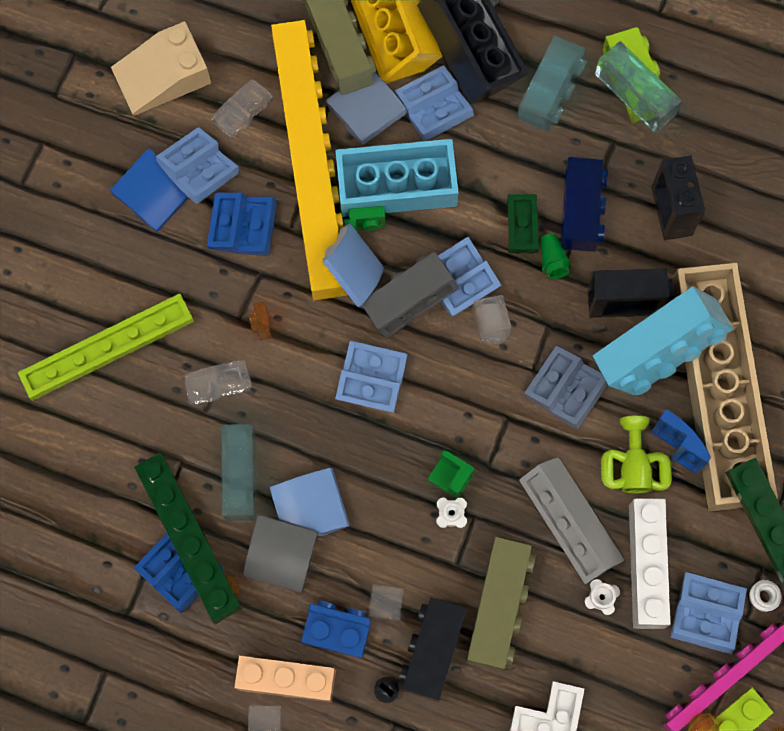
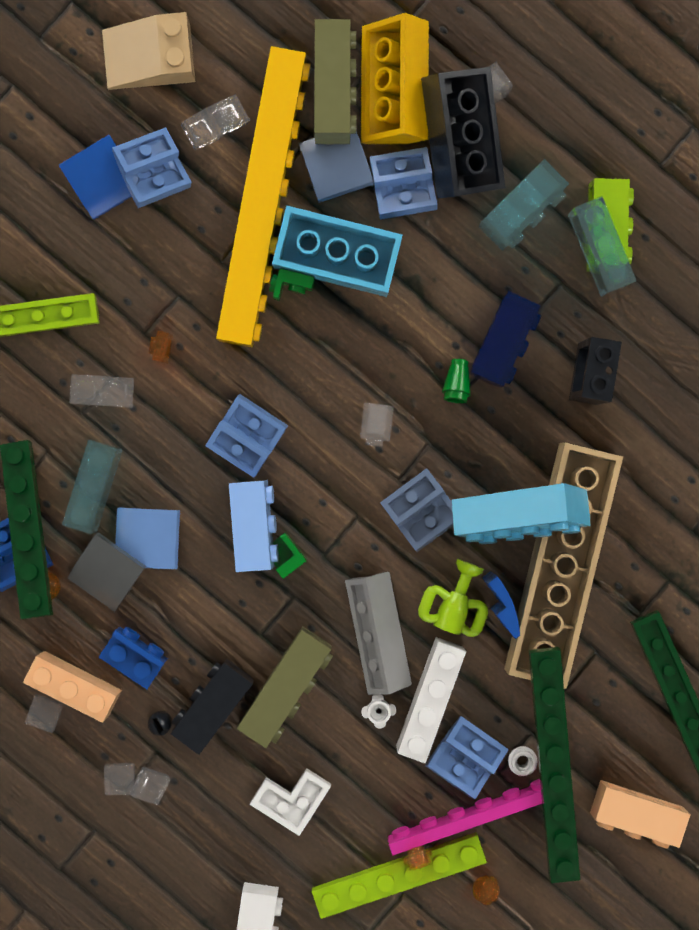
camera: 15 degrees right, 15 degrees up
blue slope [207,193,277,256] -> none
medium blue slope [323,224,384,307] -> none
dark grey brick [362,251,460,338] -> none
clear tile [369,585,403,621] -> none
white plate [437,498,467,528] -> none
medium blue slope [438,237,502,317] -> none
dark green plate [507,194,539,253] -> none
black window [587,269,674,318] -> none
none -> light blue brick [229,480,279,572]

